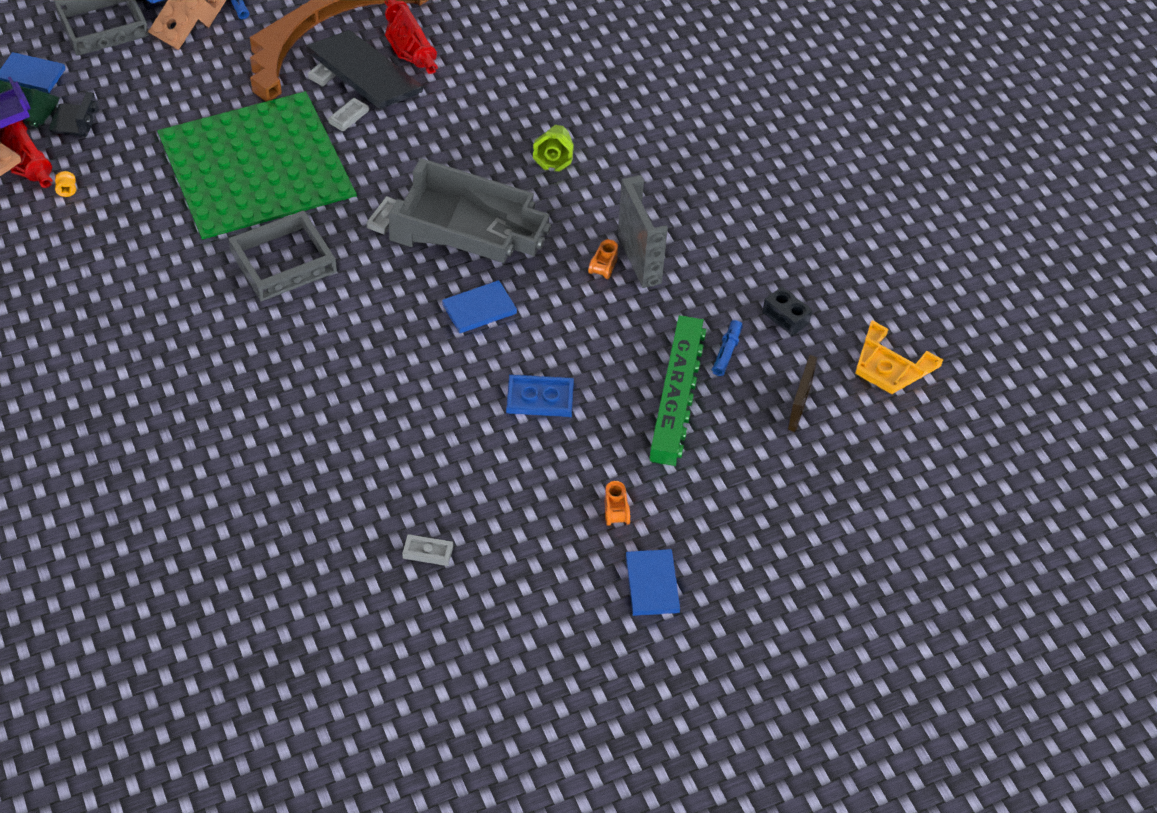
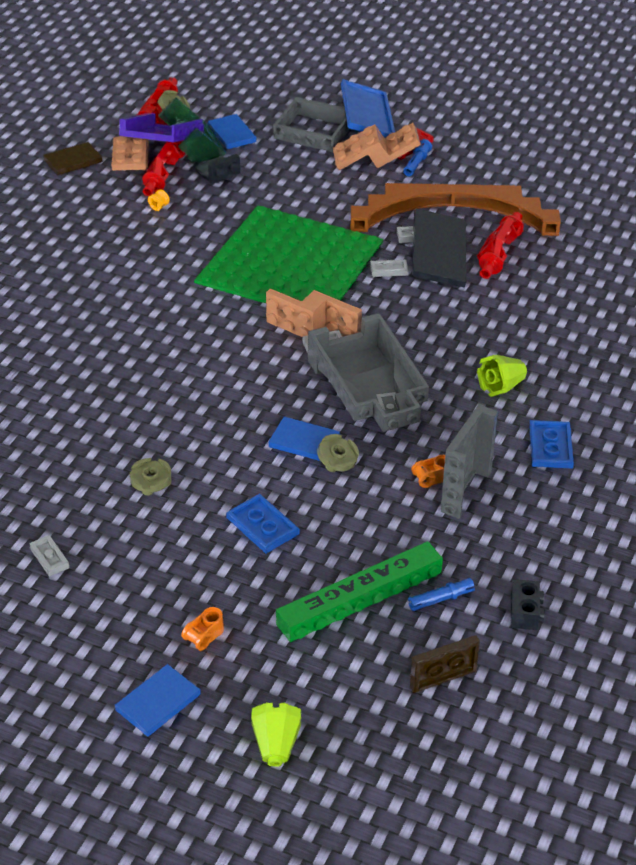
camera: 50 degrees right, 10 degrees down
dark grey window [228,210,337,301] -> none
light orange wing [855,320,943,394] -> none
none -> olive plate [130,458,171,495]
none -> lime cone [251,703,301,767]
none -> nougat bracket [266,289,362,337]
none -> olive plate [317,434,359,472]
none -> blue tile [529,420,574,469]

